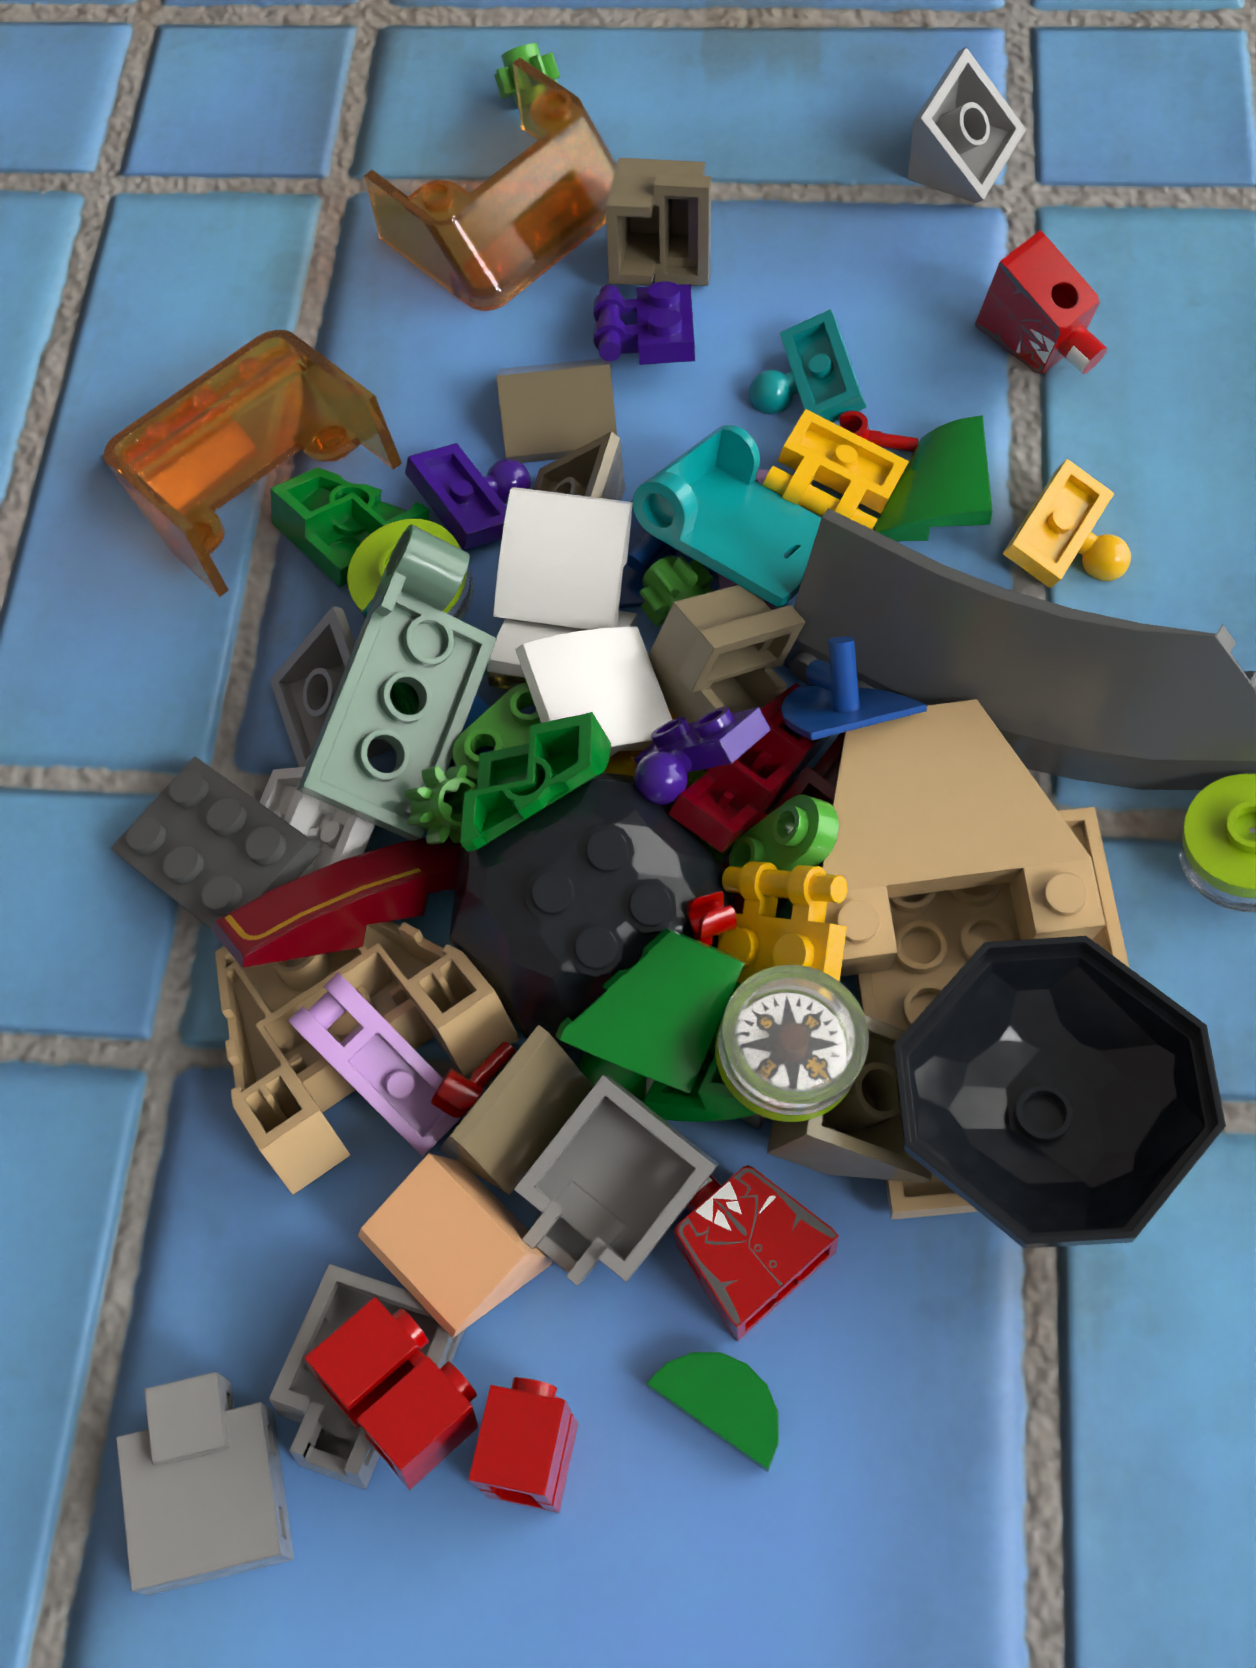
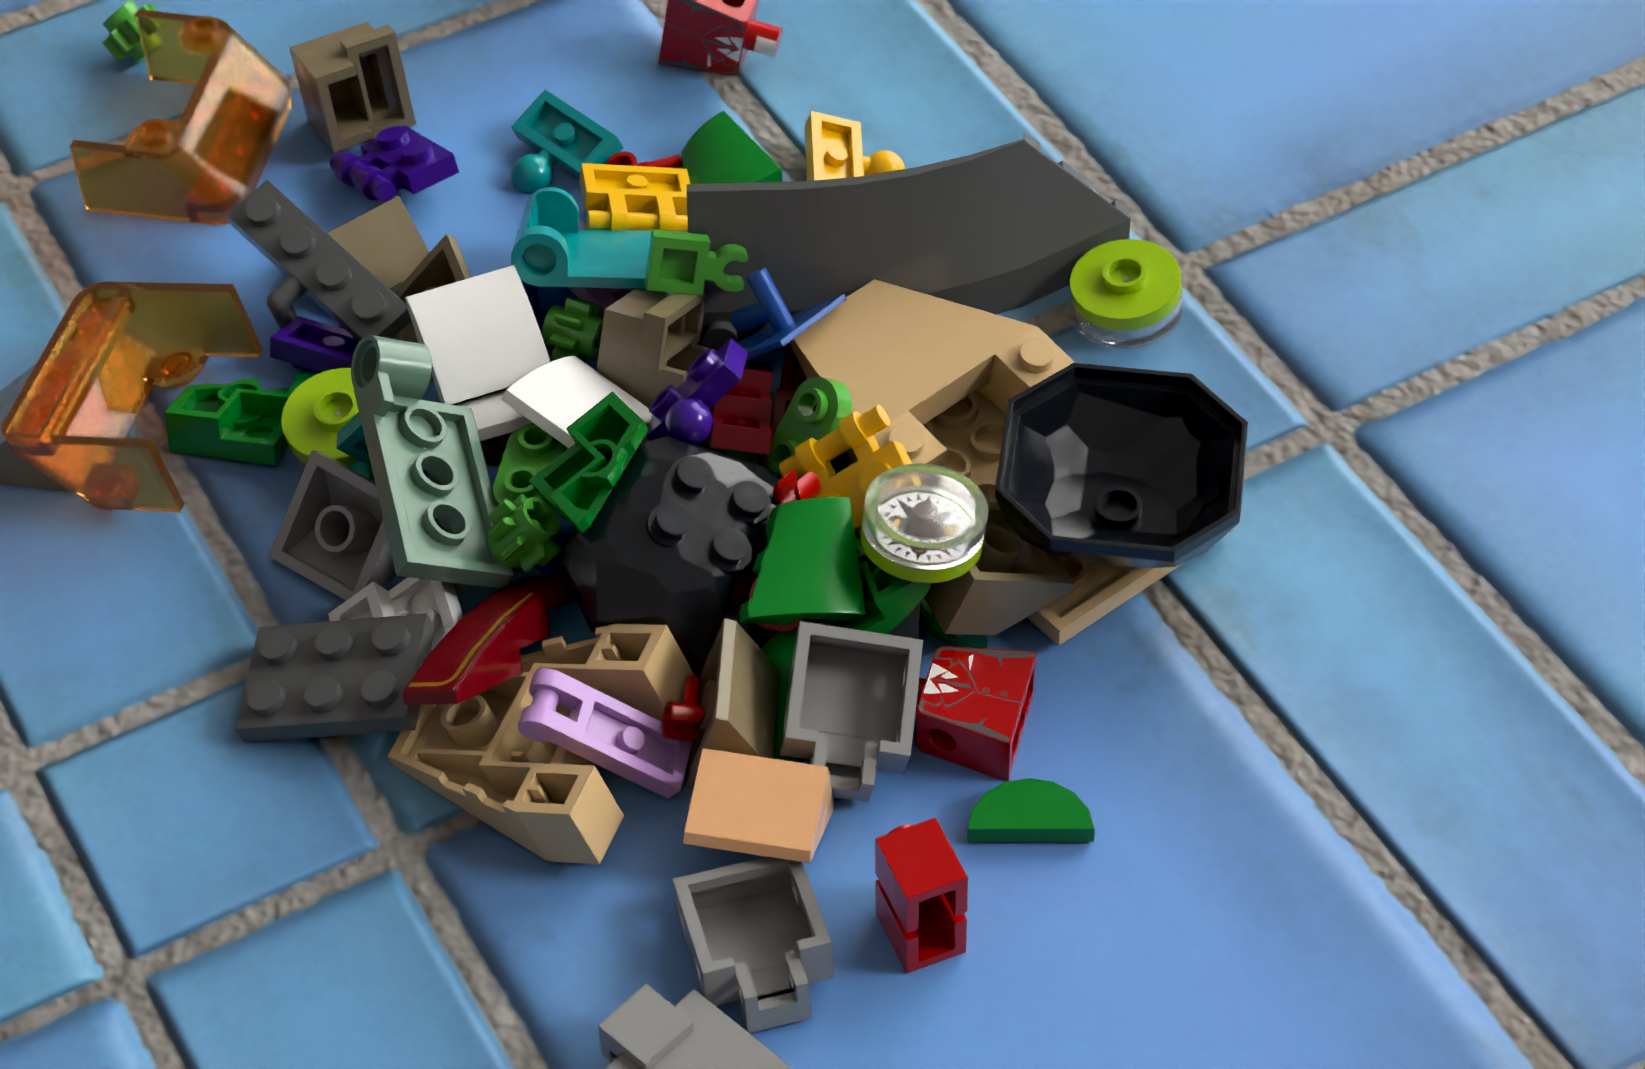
camera: 40 degrees left, 15 degrees down
red piece [304,1297,478,1491] -> none
none -> dark grey plate [226,180,411,341]
none -> bright green plate [644,229,748,296]

